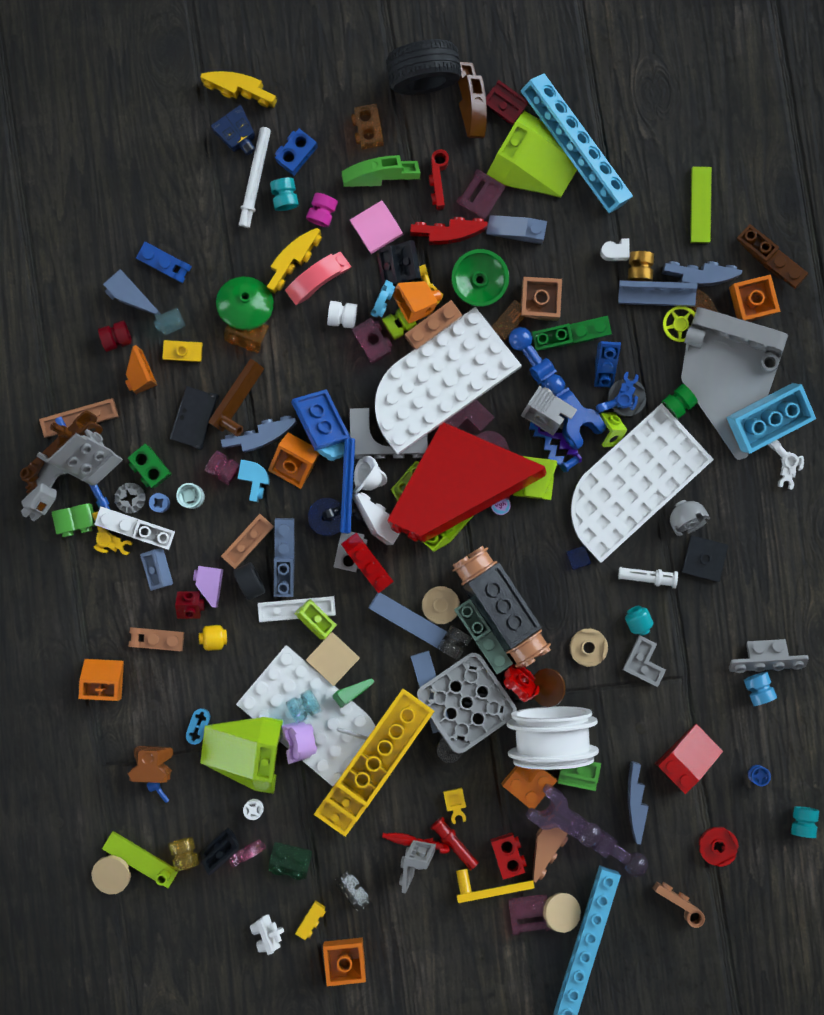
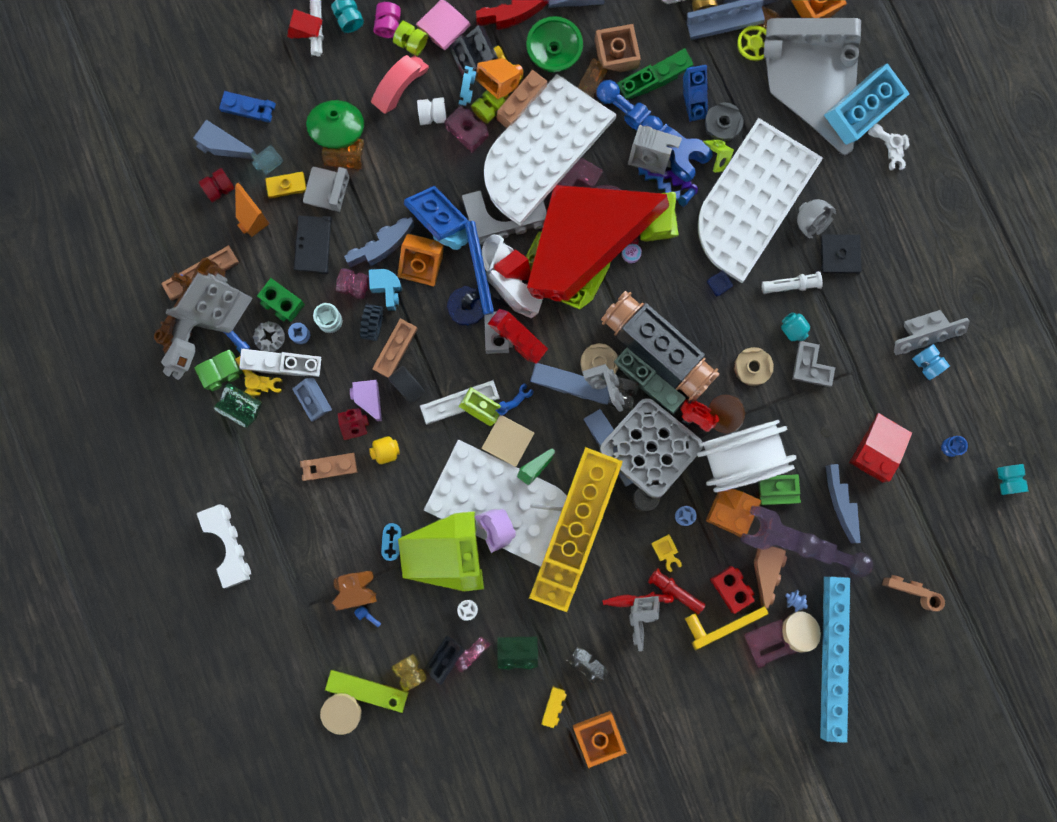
camera: 15 degrees left, 5 degrees down
orange slope [78,659,124,701] -> none
reddish brown piece [208,358,265,436] -> none
white hips [250,914,284,955] -> none
yellow slope [267,228,322,294] -> none
sand blue slope [274,518,295,597] -> none
clear light blue wheel [286,689,322,724] -> none
blue piece [595,372,639,413] -> none
green wheel [661,384,698,420] -> none
red plate [699,827,739,867] -> none
none -> white arch [197,505,251,588]
none -> clear green bracket [213,383,262,428]
none -> red slope [287,9,323,38]
none -> light grey bracket [303,167,349,212]
none -> black bush [360,304,383,341]
none -> lime wheel [393,21,428,56]
none -> red slope [494,249,531,280]
none -> blue arm [495,384,533,416]
none -> light grey bracket [583,364,625,412]
none -> medium blue wheel [675,506,697,526]
none -> medium blue wheel [785,590,808,612]

